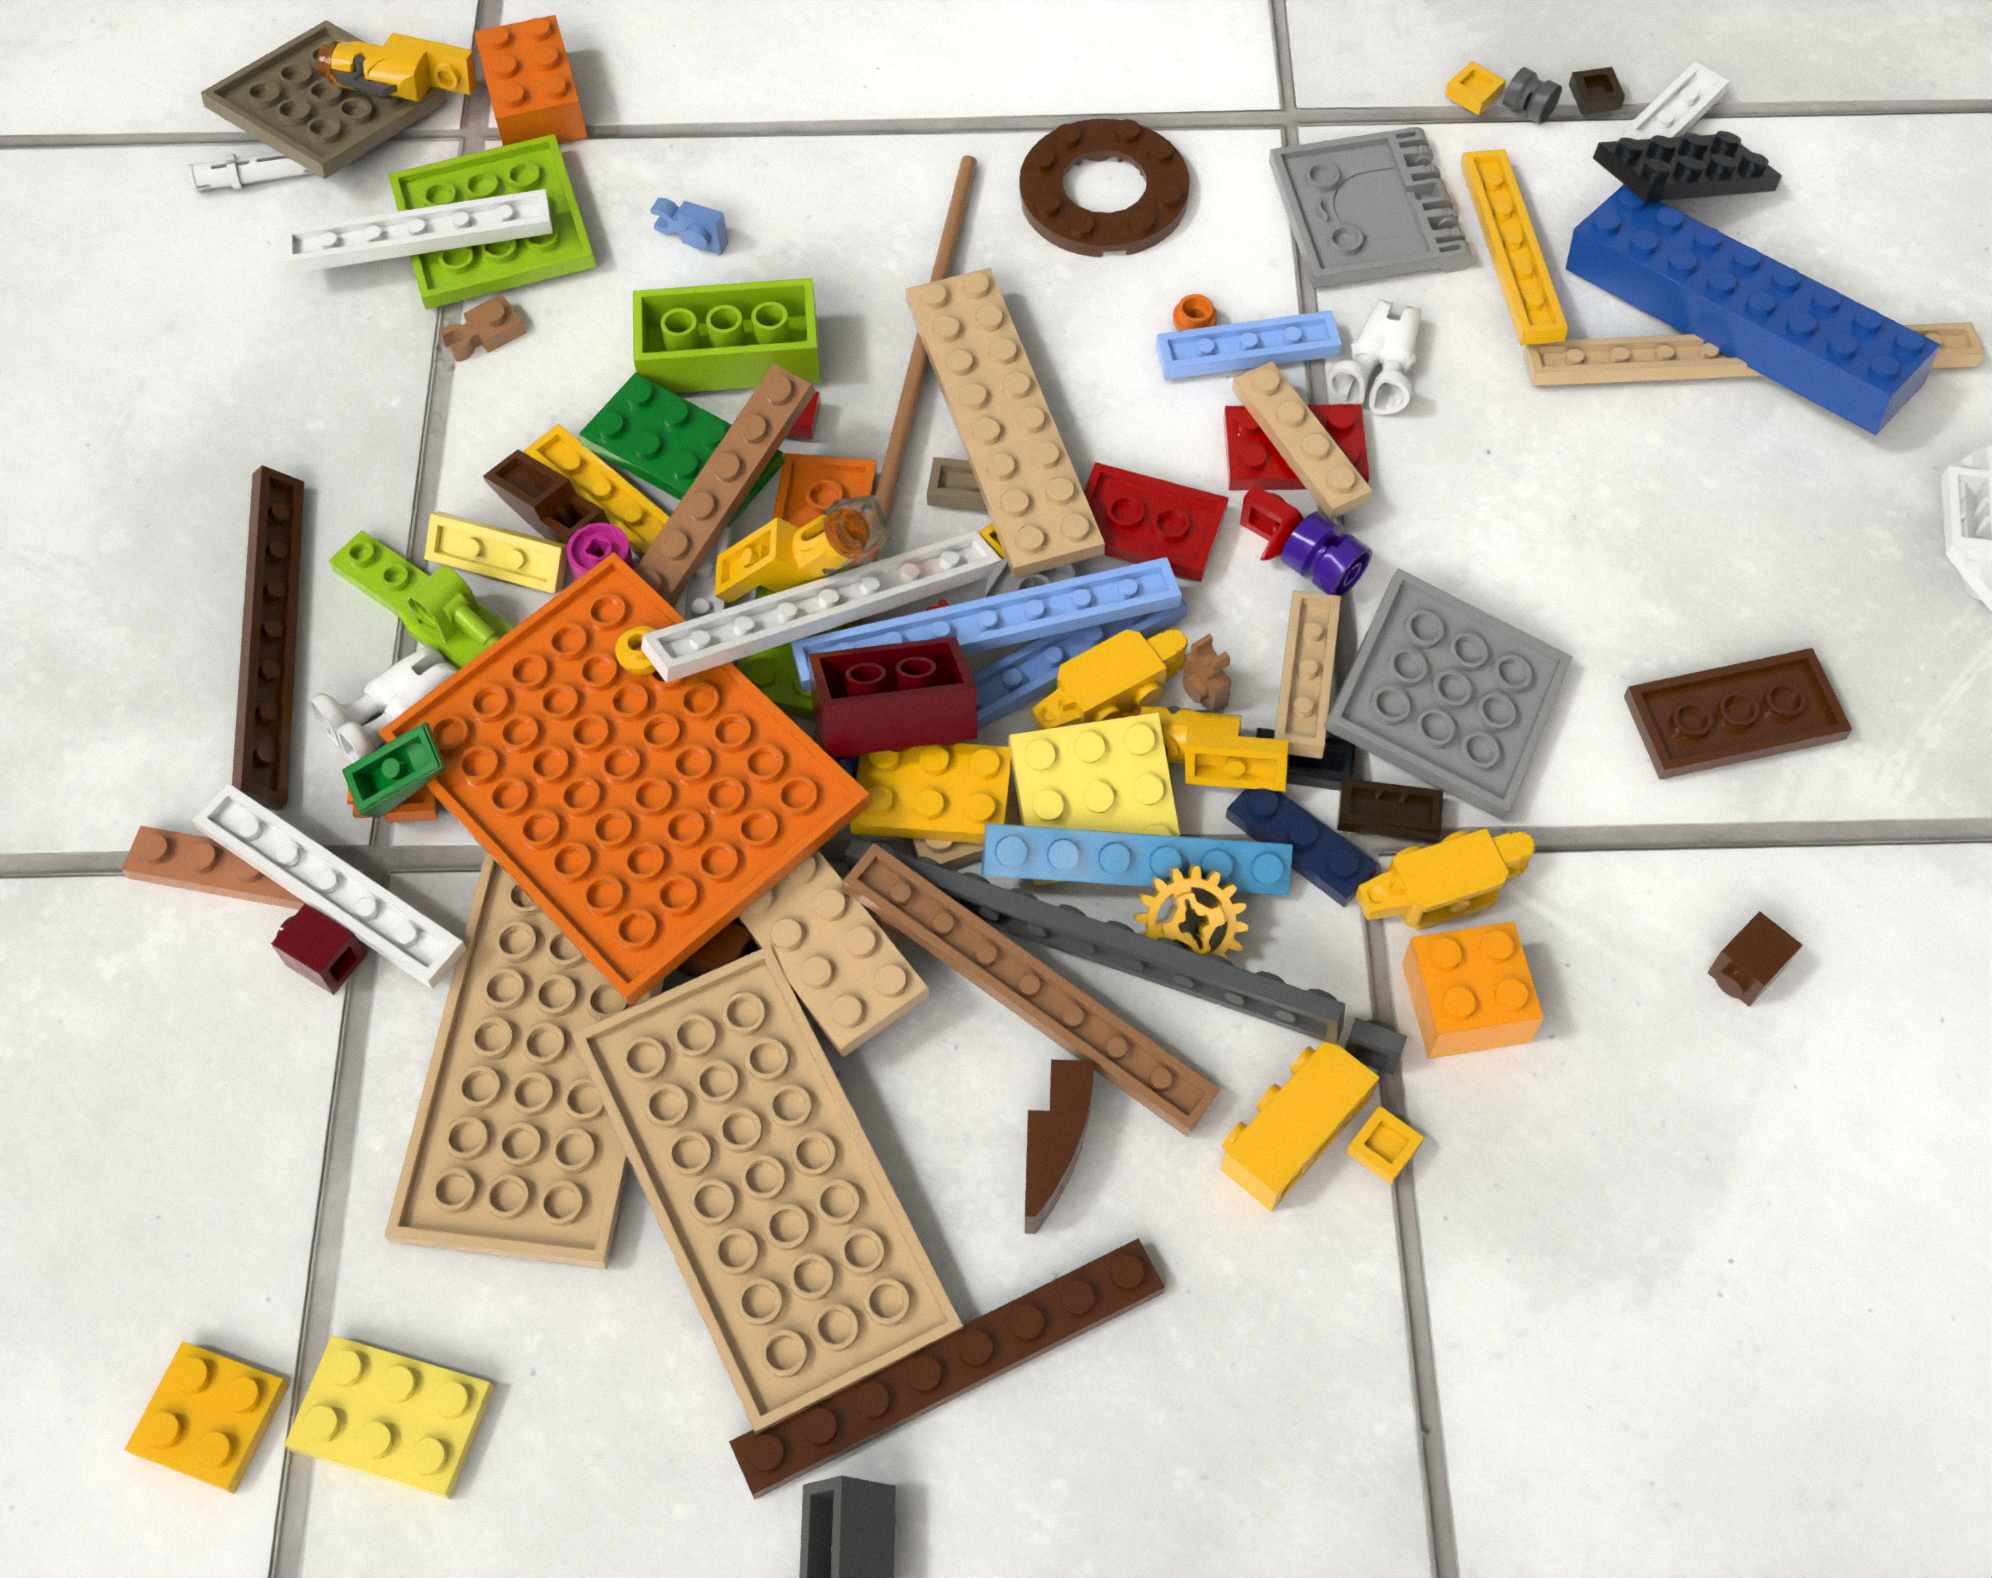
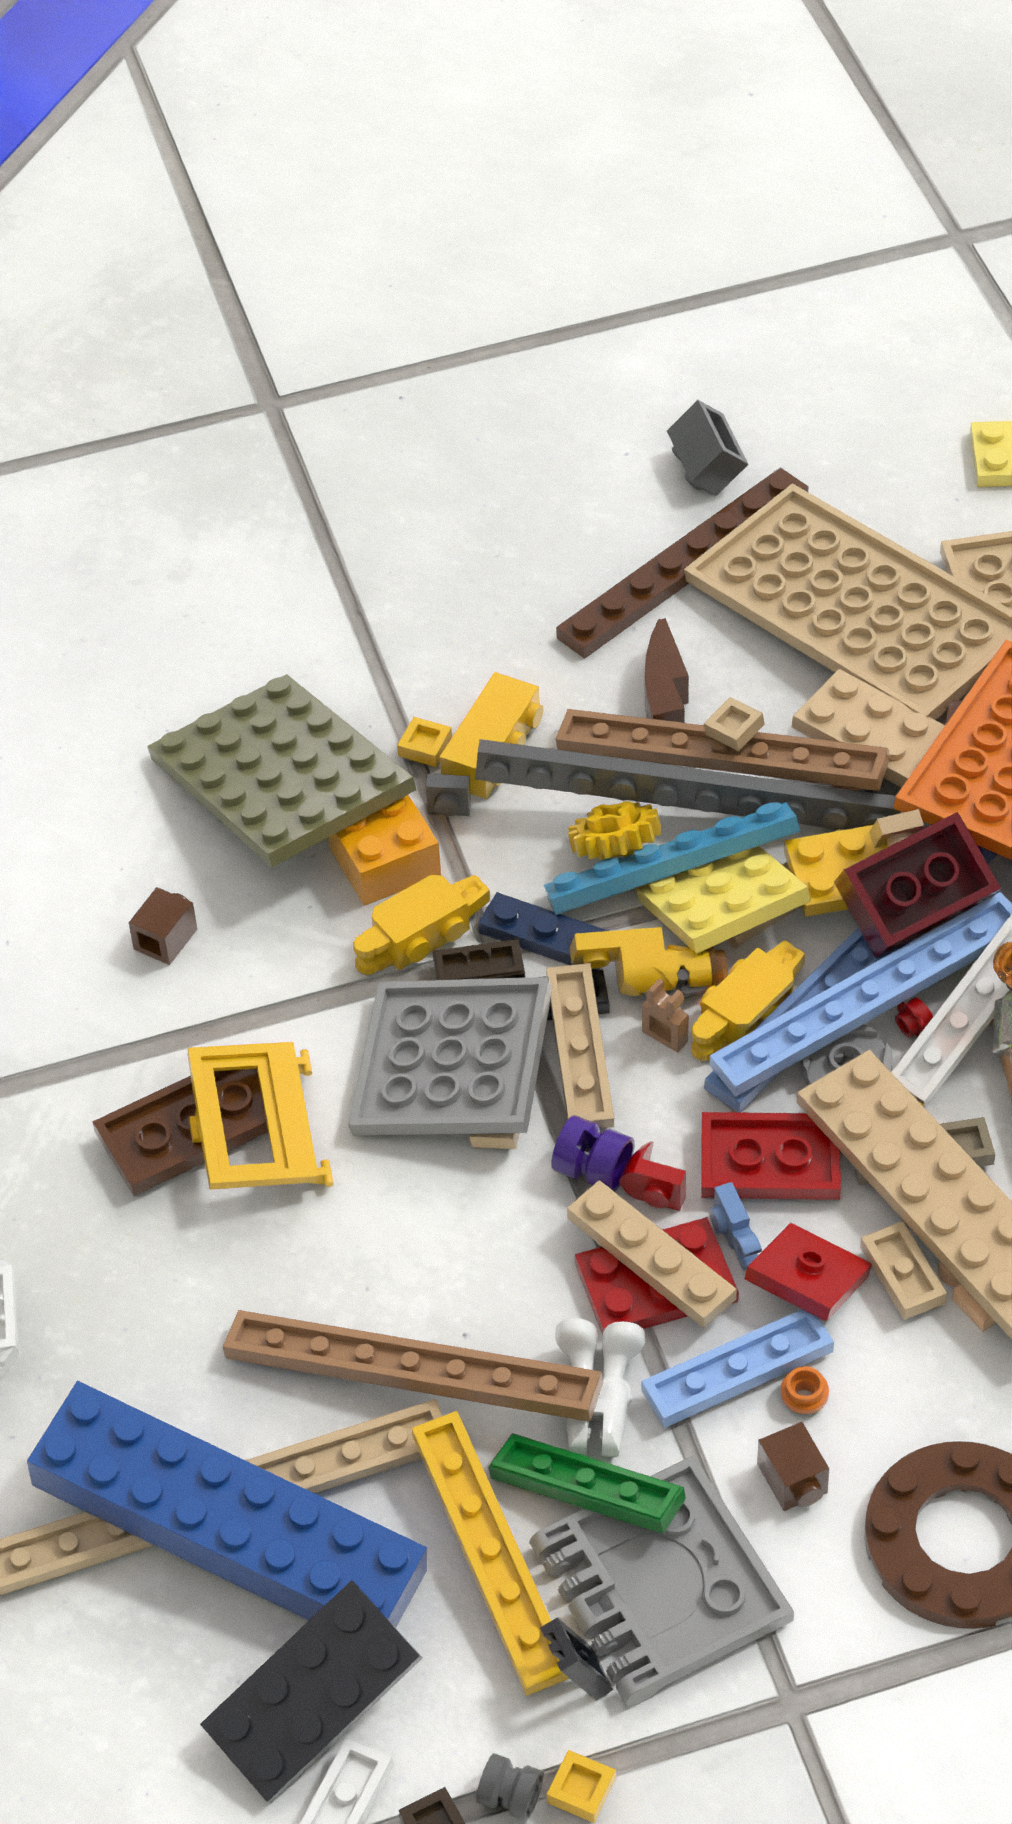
camera: 165 degrees right, 10 degrees down
none -> olive plate [147,674,416,868]
none -> yellow piece [187,1042,334,1190]
none -> medium nougat plate [223,1310,603,1422]
none -> green tile [488,1433,686,1534]
none -> black tile [540,1617,613,1700]
none -> tan plate [704,697,765,751]
none -> medium blue plate [709,1182,762,1271]
none -> red plate [744,1222,872,1321]
none -> reddish brown brick [757,1422,830,1511]
none -> tan plate [860,1221,947,1320]
none -> tan plate [869,809,924,848]

